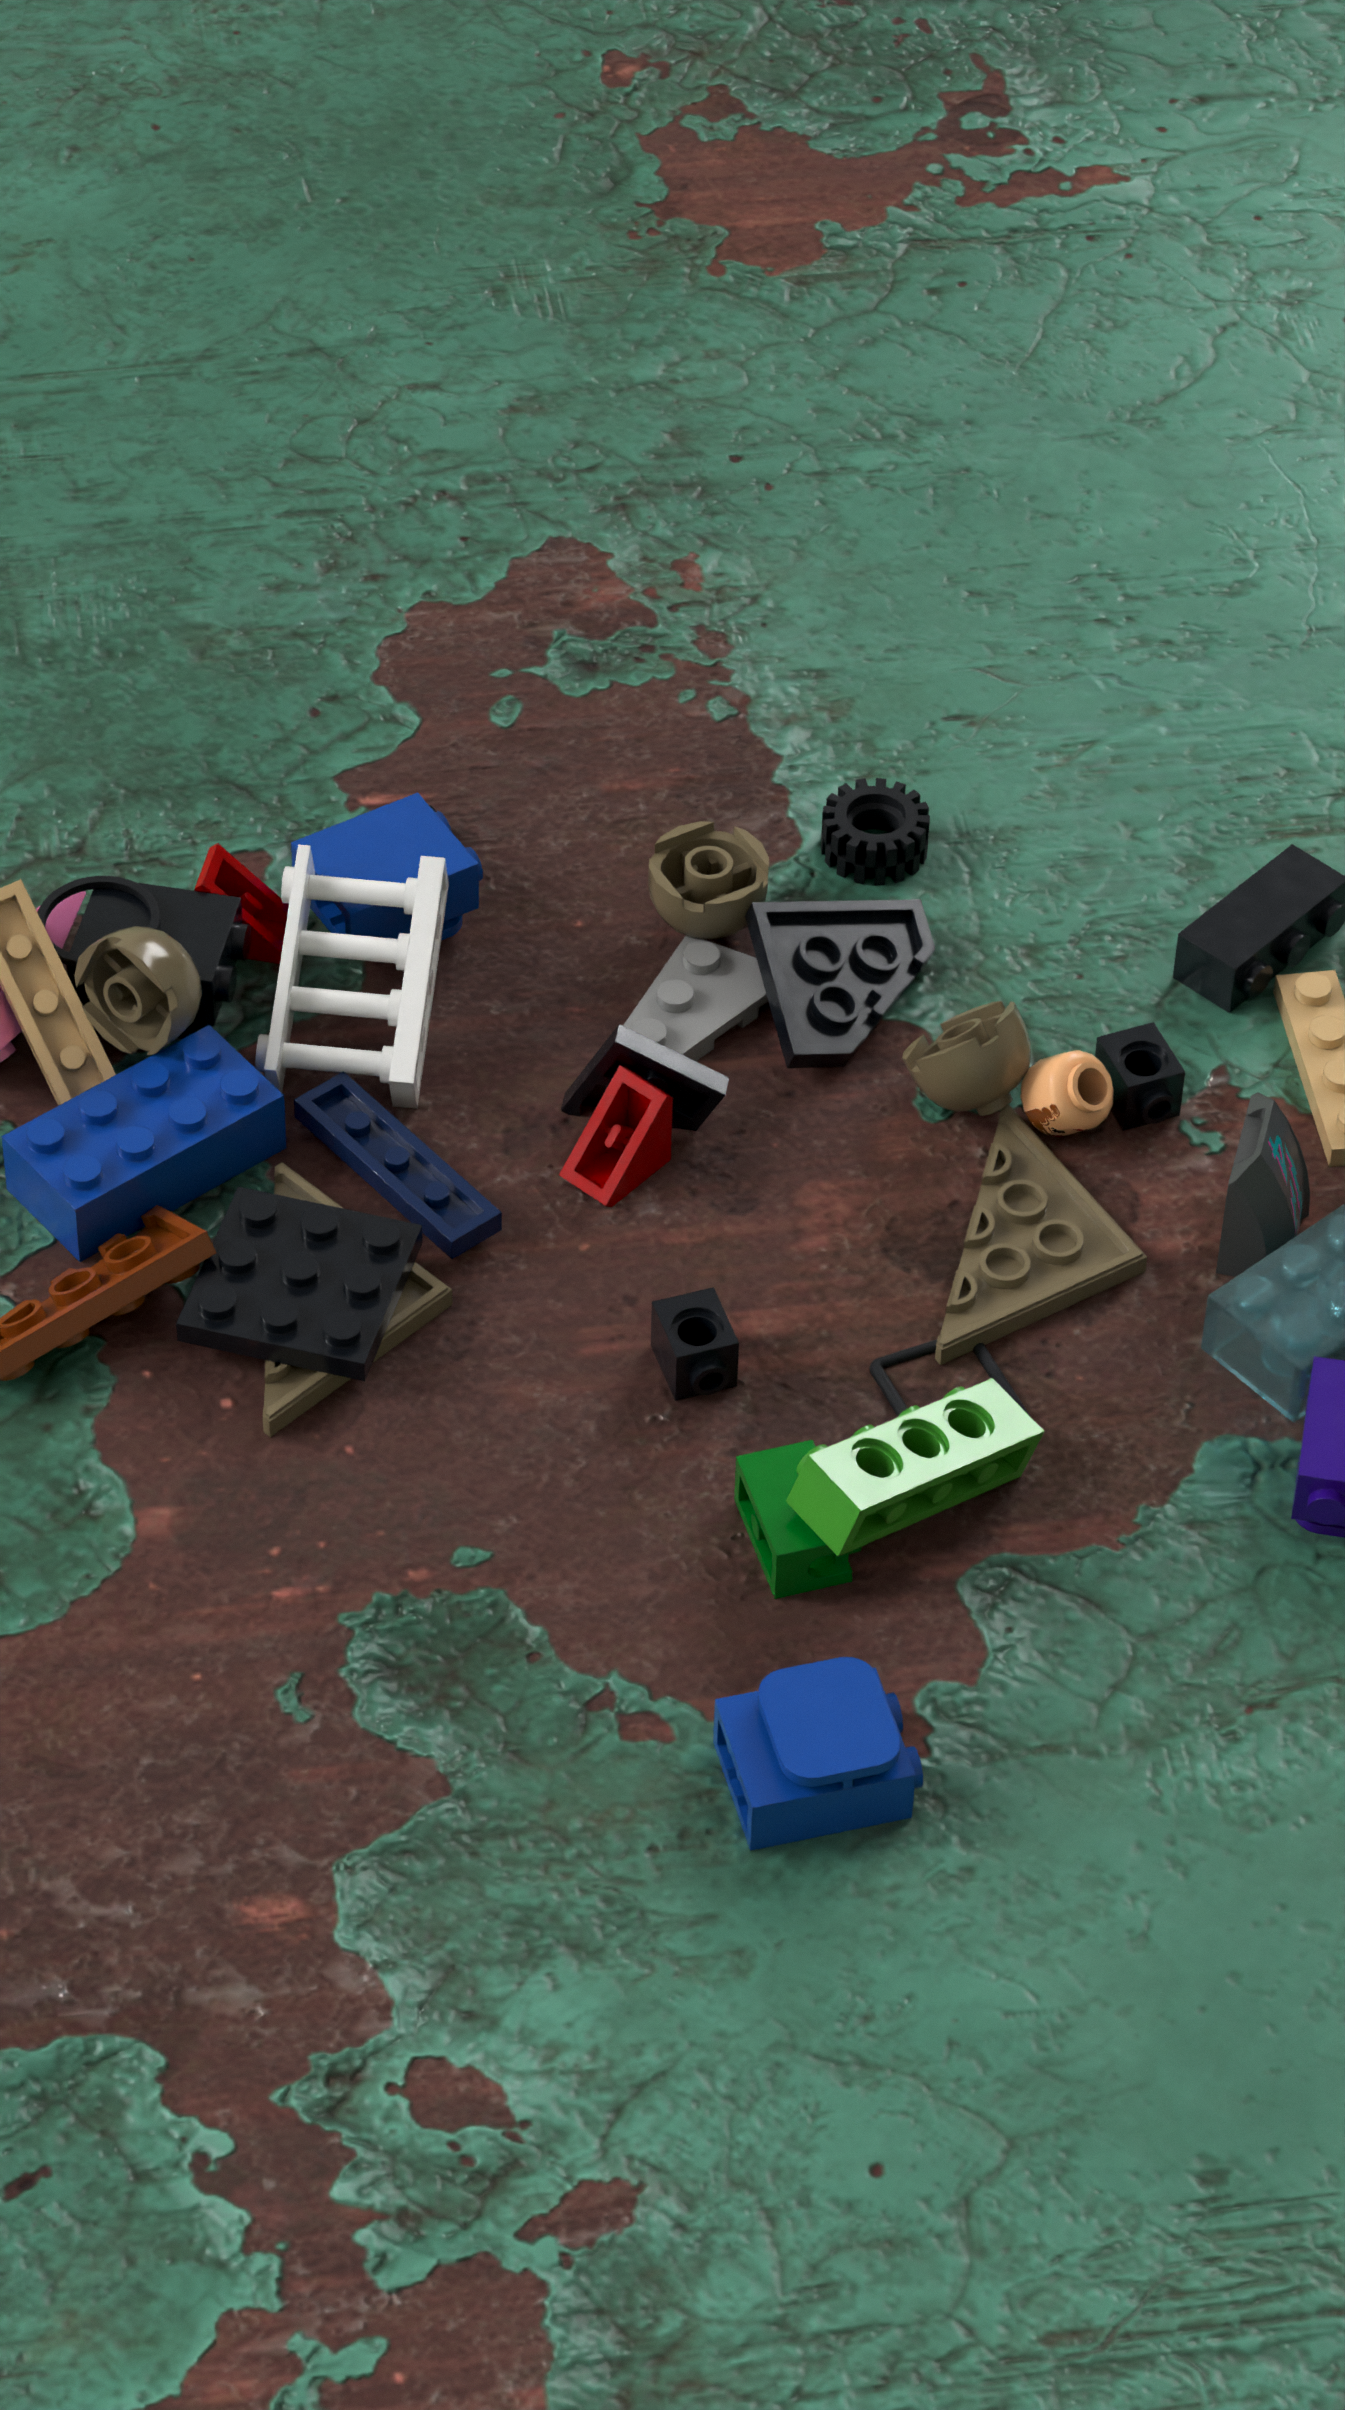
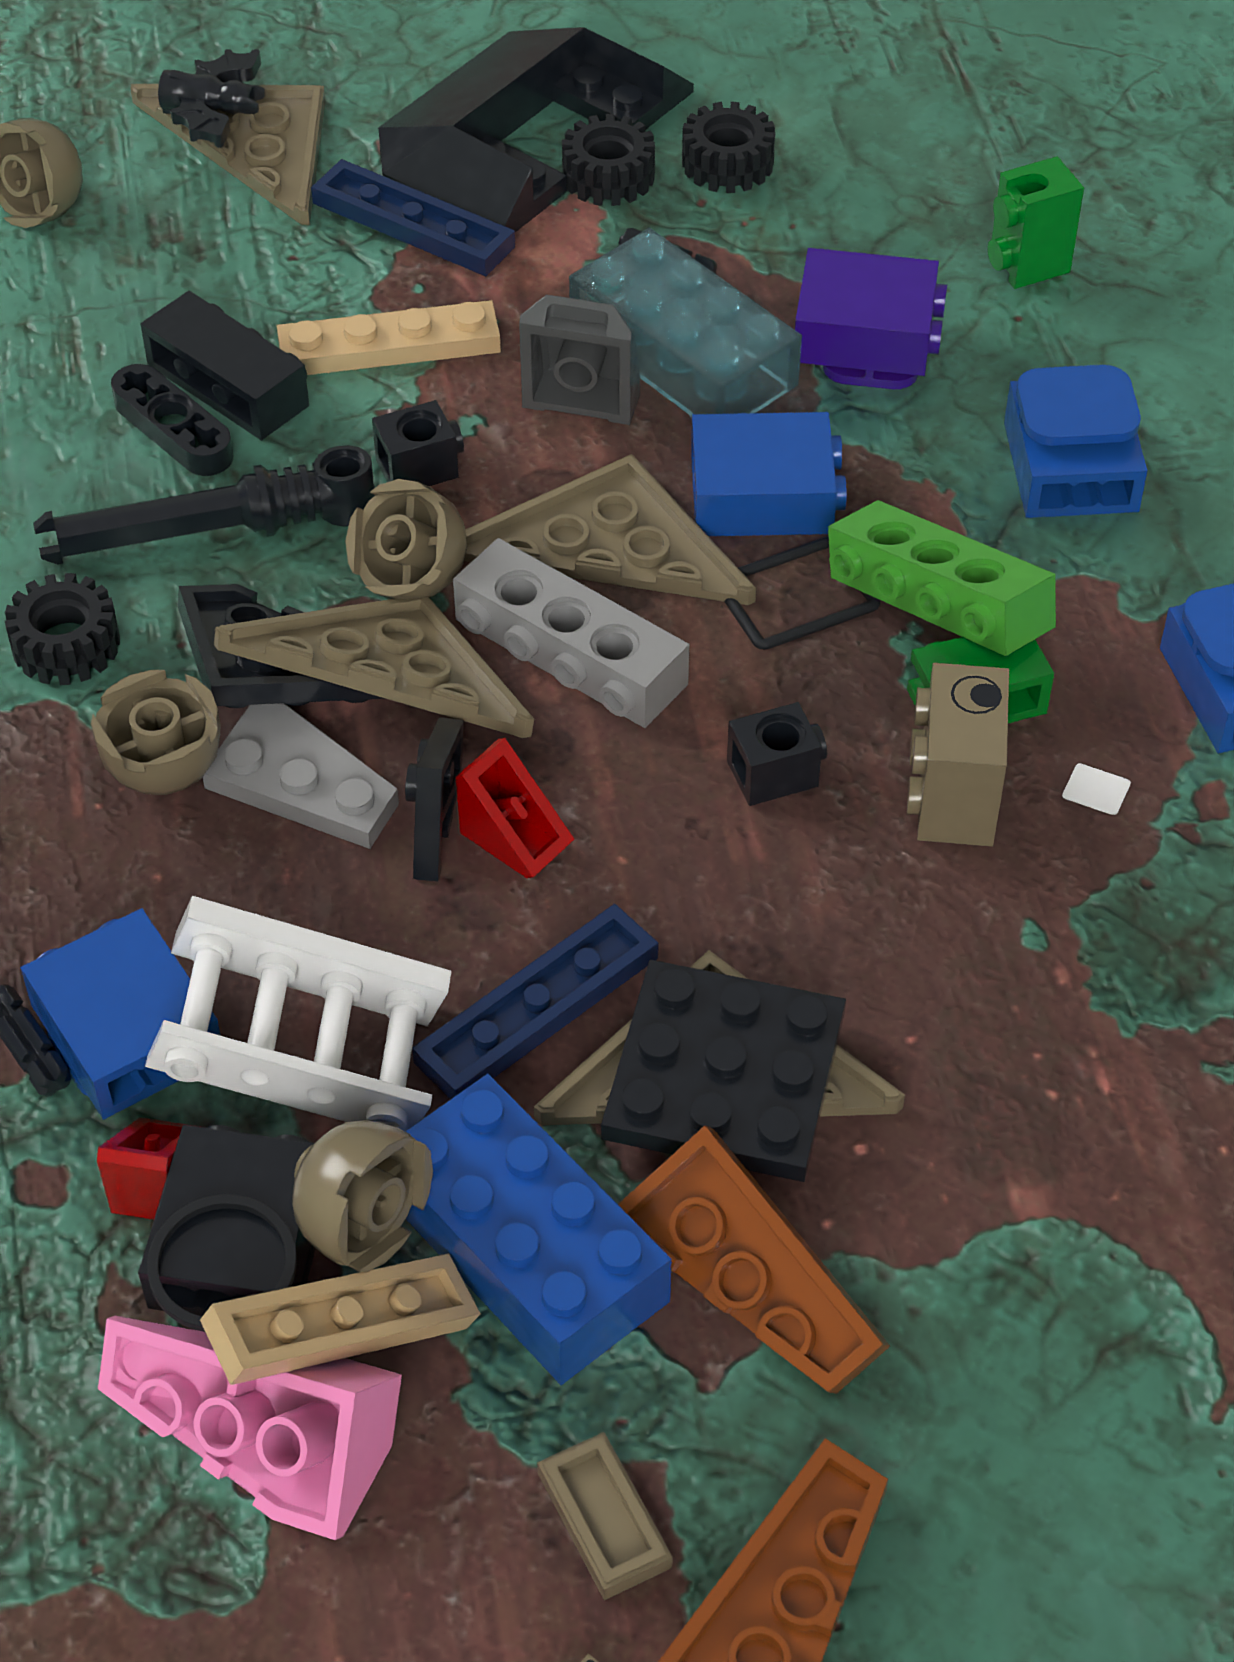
camera: 90 degrees left, 5 degrees up
light nougat head [1020,1050,1114,1137] -> none
none -> black piece [33,445,375,565]
none -> black beam [111,364,233,476]
none -> dark tan tile [214,597,534,738]
none -> light grey brick [453,538,690,728]
none -> blue brick [691,412,846,536]
none -> dark tan brick [907,663,1009,847]
none -> blue brick [1004,365,1147,518]
none -> white sticker [1062,763,1131,815]

